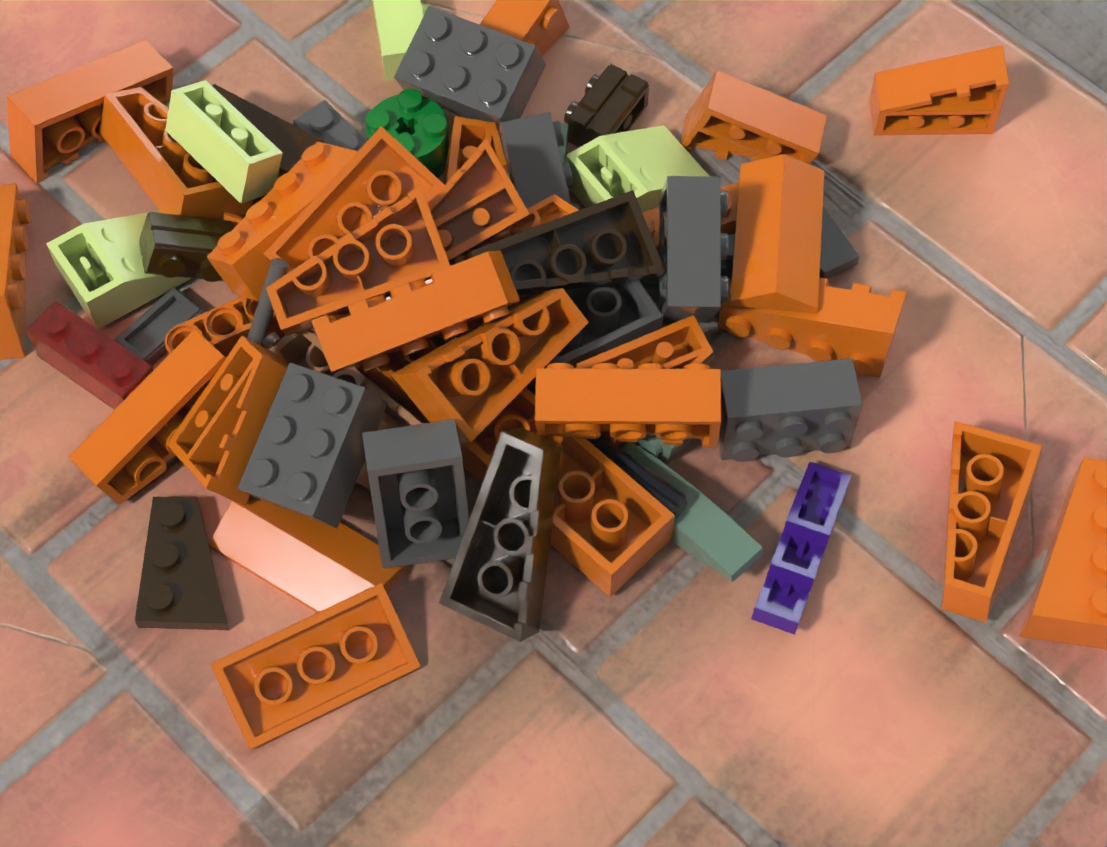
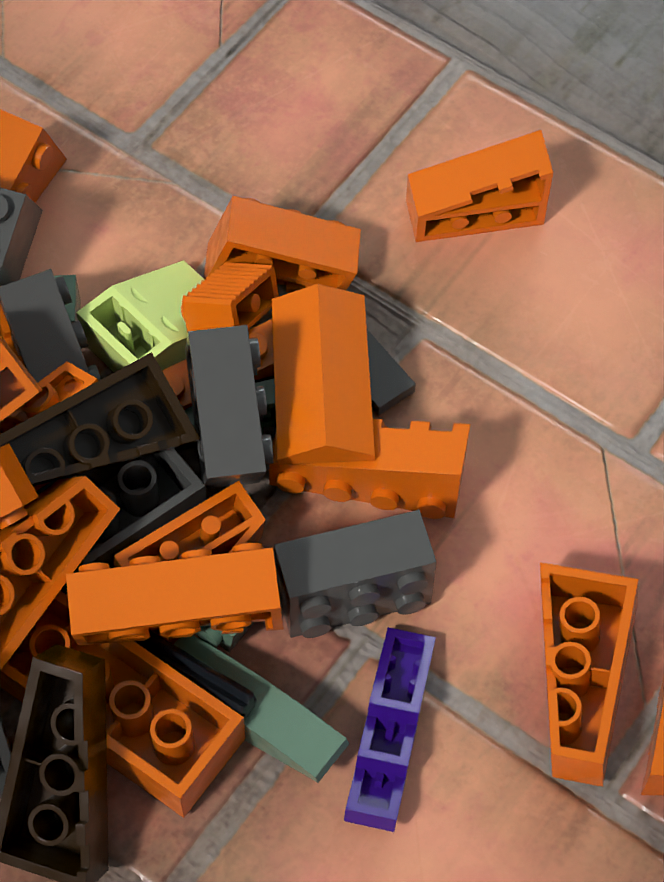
camera: 10 degrees left, 0 degrees up
dark brown brick [564,64,649,147] -> none
none -> orange brick [181,262,279,332]

